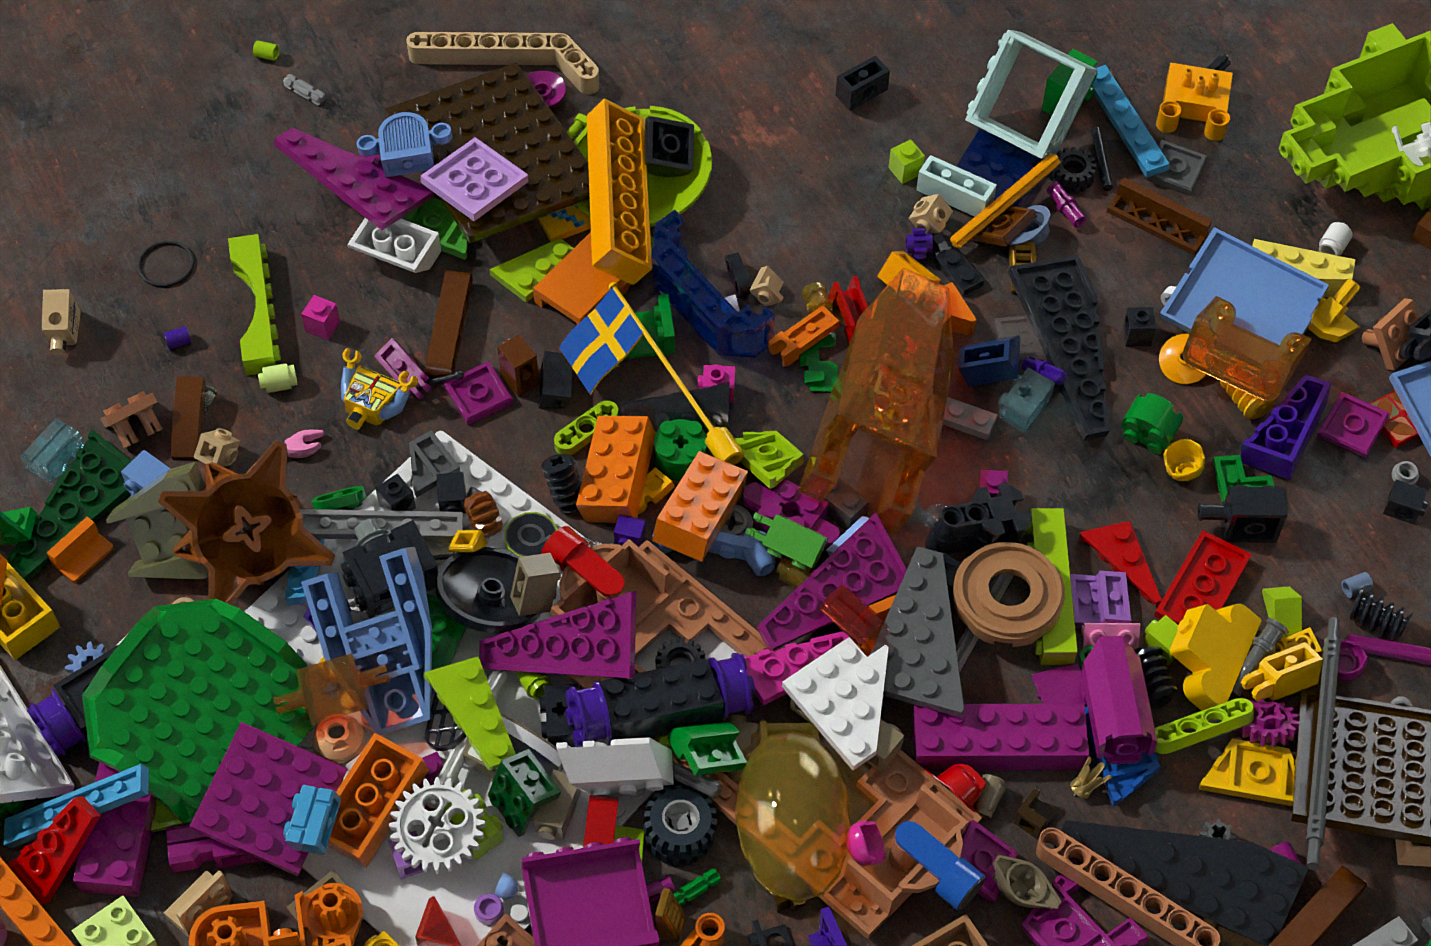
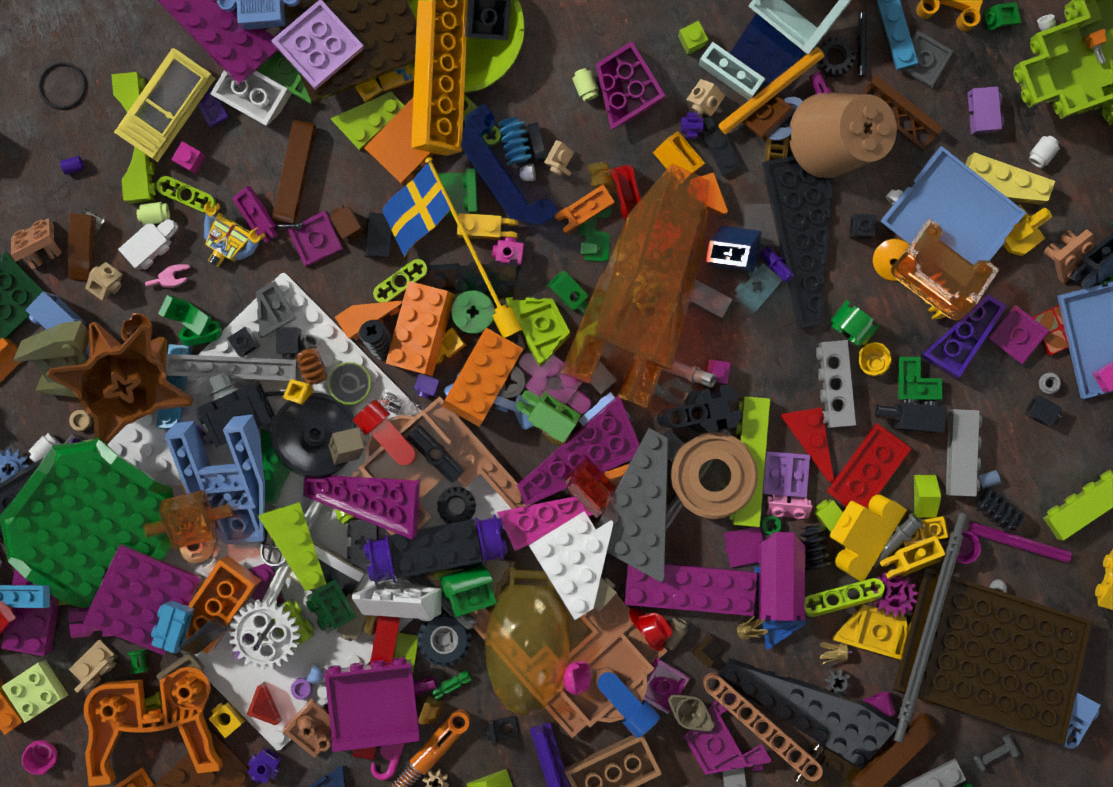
camera: 10 degrees right, 30 degrees up
none -> light yellow piece [114,48,216,162]
none -> white hinge [118,219,178,270]
none -> green bush [128,649,150,674]
none -> lime beam [156,176,216,213]
none -> green bracket [158,295,211,336]
none -> black slope [179,616,228,654]
none -> dark purple hinge [187,71,229,128]
none -> orange slope [335,301,402,340]
none -> yellow plate [355,79,383,103]
none -> clear yellow tile [364,615,378,636]
none -> black piece [406,424,465,484]
none -> yellow hinge [457,213,518,240]
none -> dark azure piece [498,118,532,165]
none -> green torso [546,271,593,316]
none -> yellowish green brick [572,68,599,102]
none -> magenta wedge [596,41,666,130]
none -> light grey pin [654,356,716,388]
none -> medium nougat cone [790,93,897,178]
none -> light grey brick [816,340,856,428]
none -> pearl gold piece [820,642,853,664]
none -> light grey brick [946,409,982,496]
none -> medium lavender piece [967,87,1004,135]
none -> green bracket [984,2,1021,31]
none -> orange piece [1082,29,1107,64]

